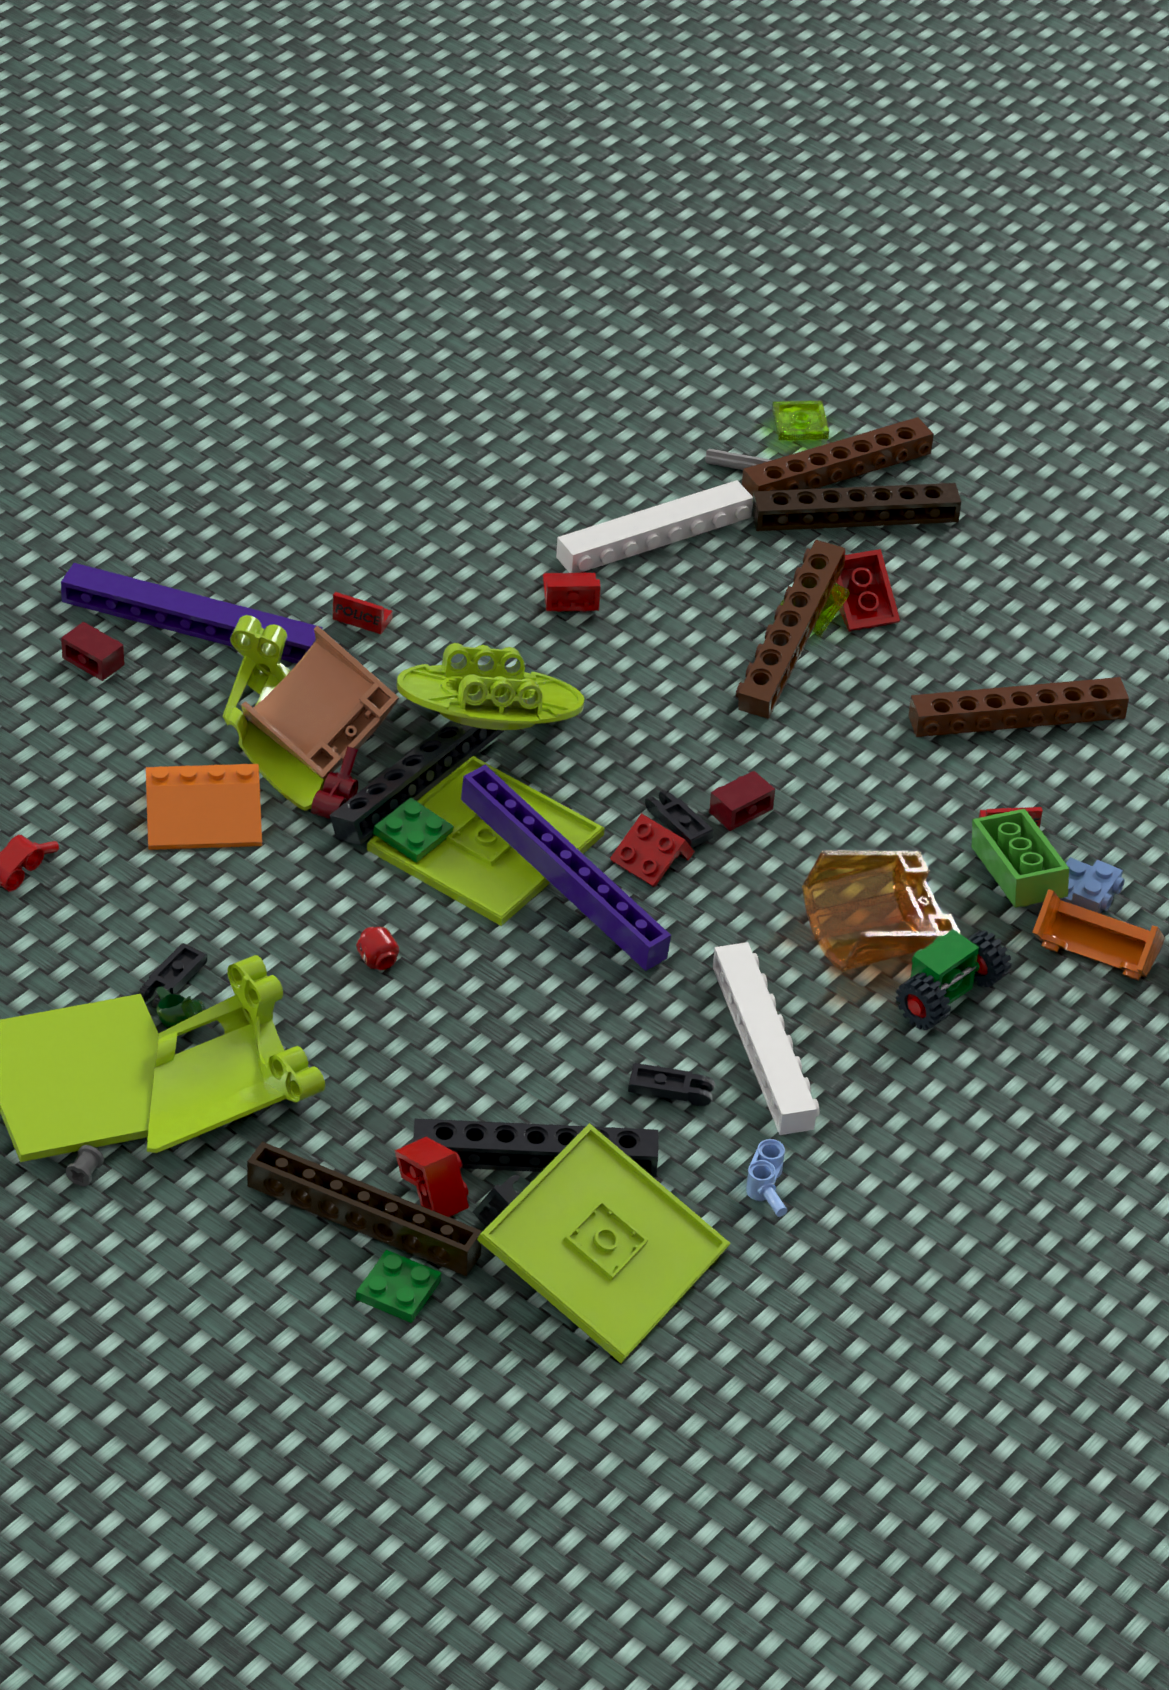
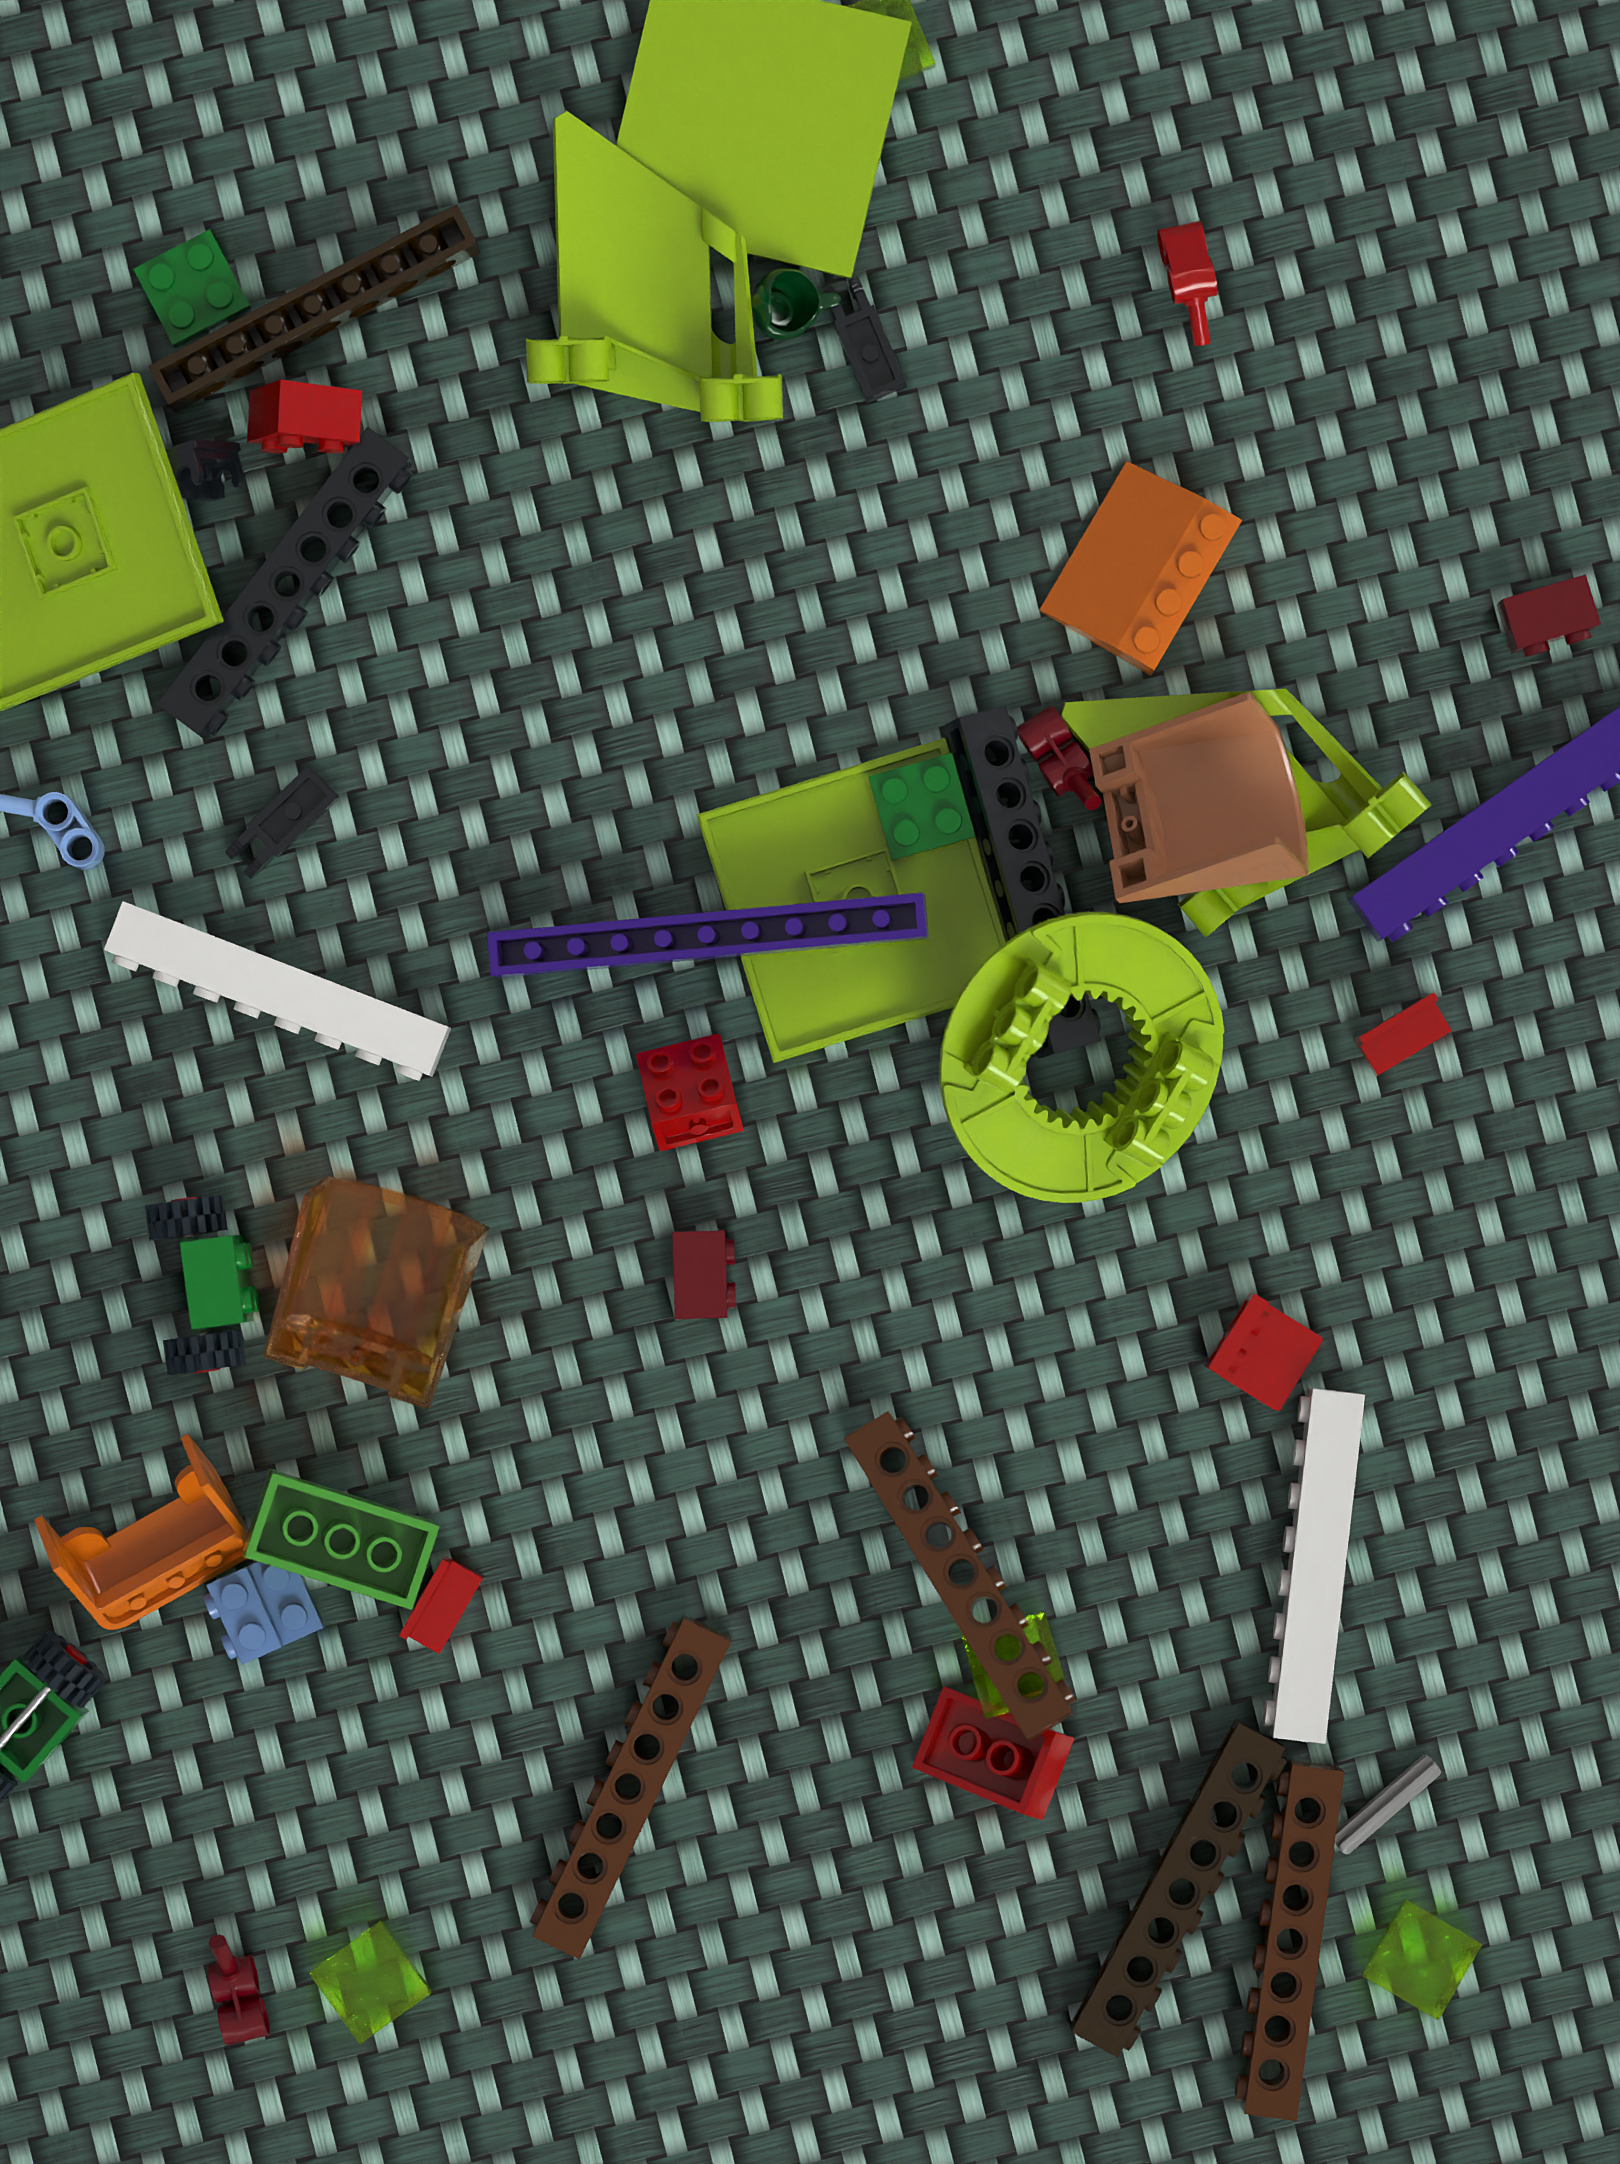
camera: 130 degrees right, 45 degrees up
dark grey bush [66,1145,104,1186] -> none
red head [356,927,399,970] -> none
black hinge [644,790,714,848] -> none

